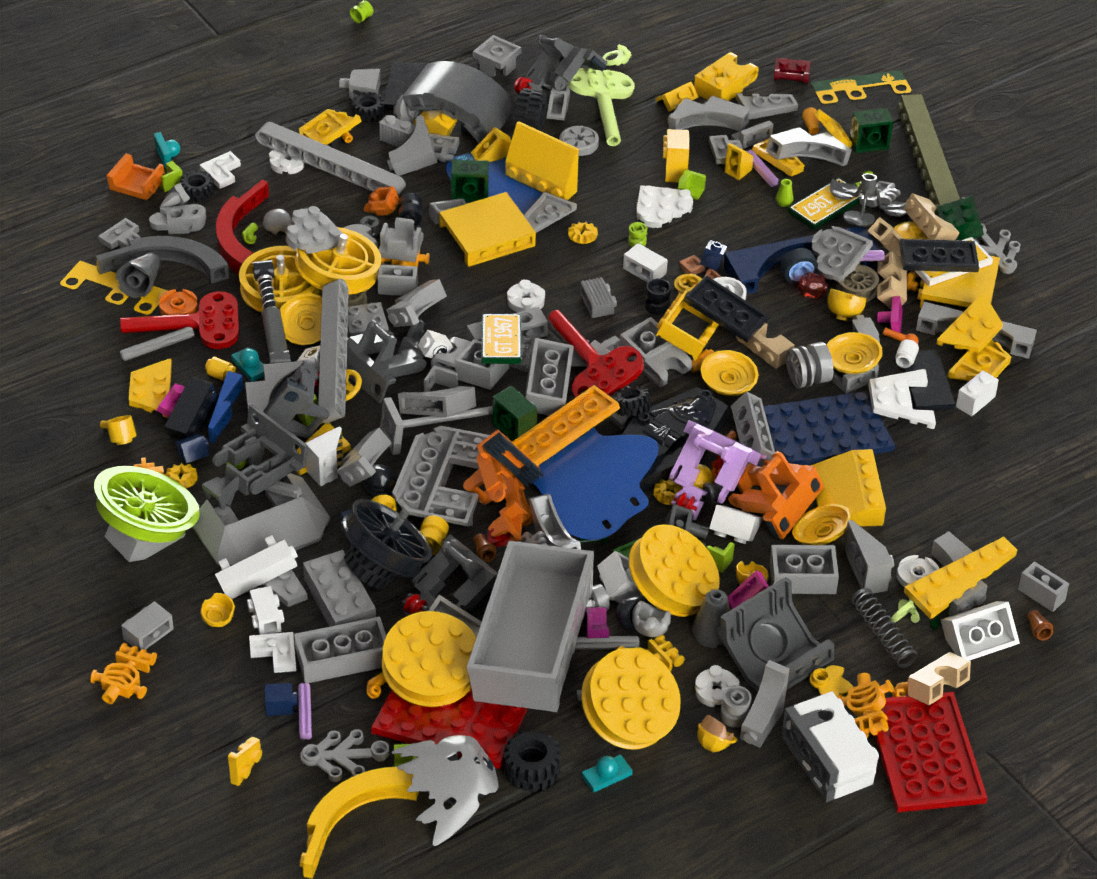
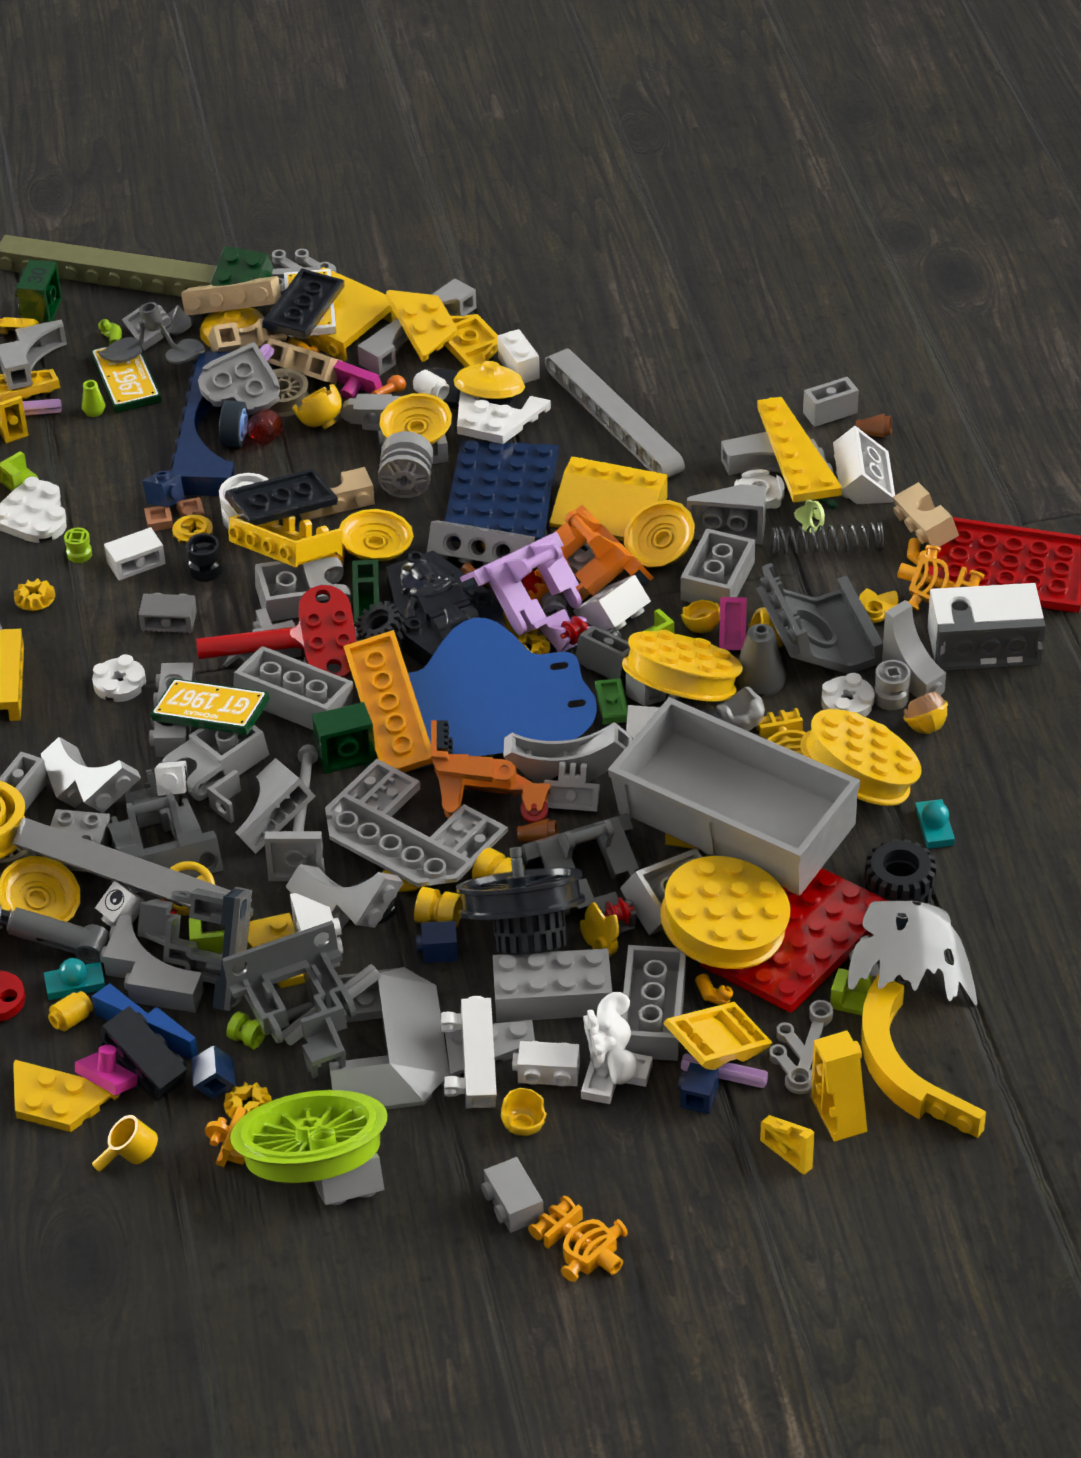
camera: 65 degrees left, 0 degrees up
none -> dark green slope [352,559,380,626]
none -> yellow hat [454,361,525,399]
none -> light grey beam [545,348,685,478]
none -> yellow plate [580,902,619,958]
none -> white animal [583,992,637,1085]
none -> yellow slope [663,1002,773,1070]
none -> yellow wedge [811,1031,867,1142]

